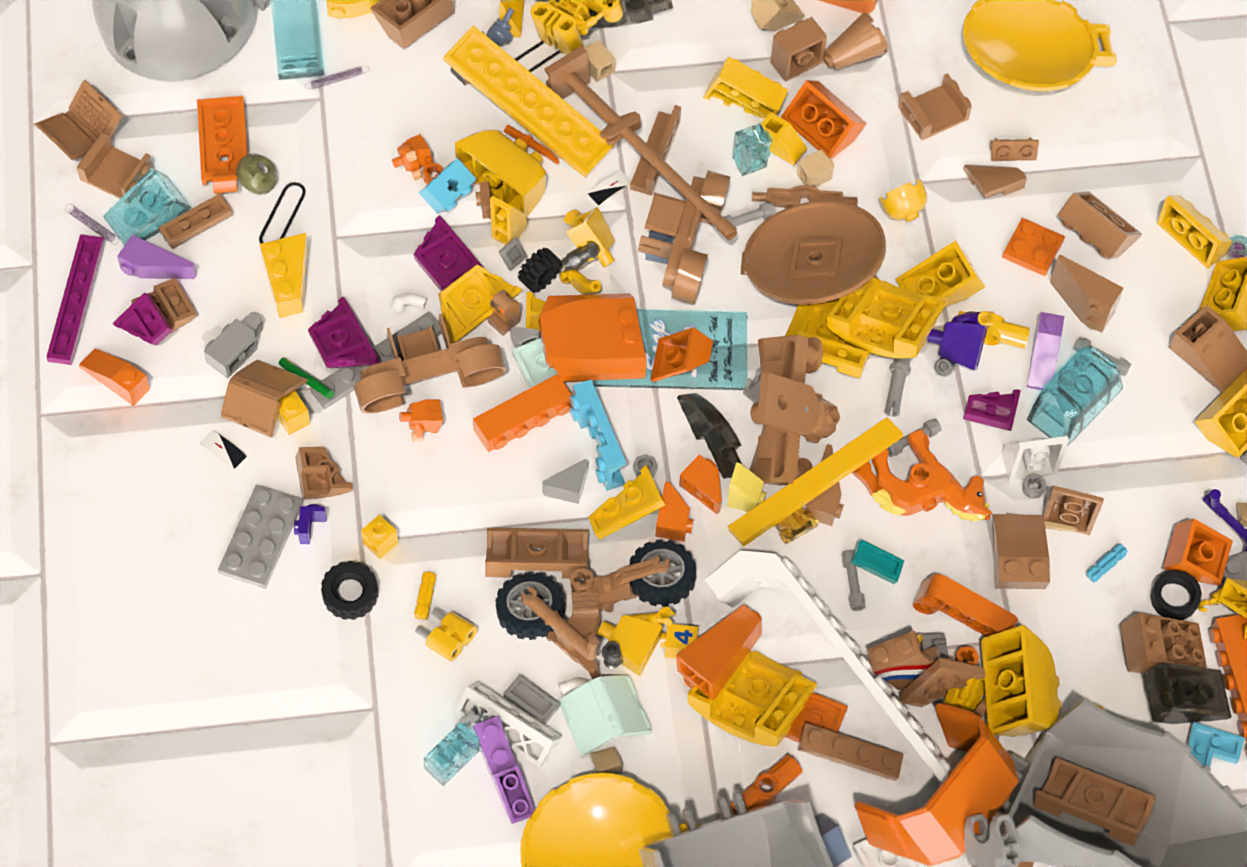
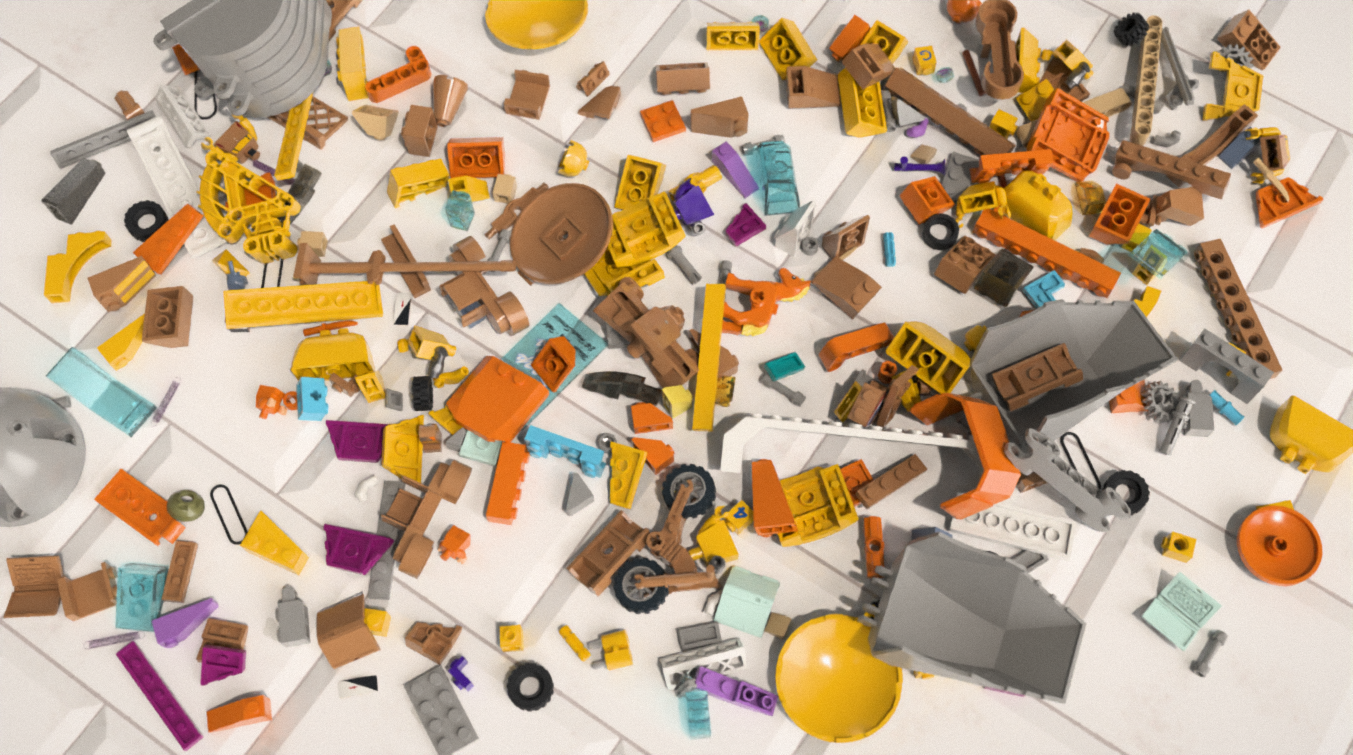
camera: 45 degrees left, 5 degrees up
green bar [279,357,334,399] -> none

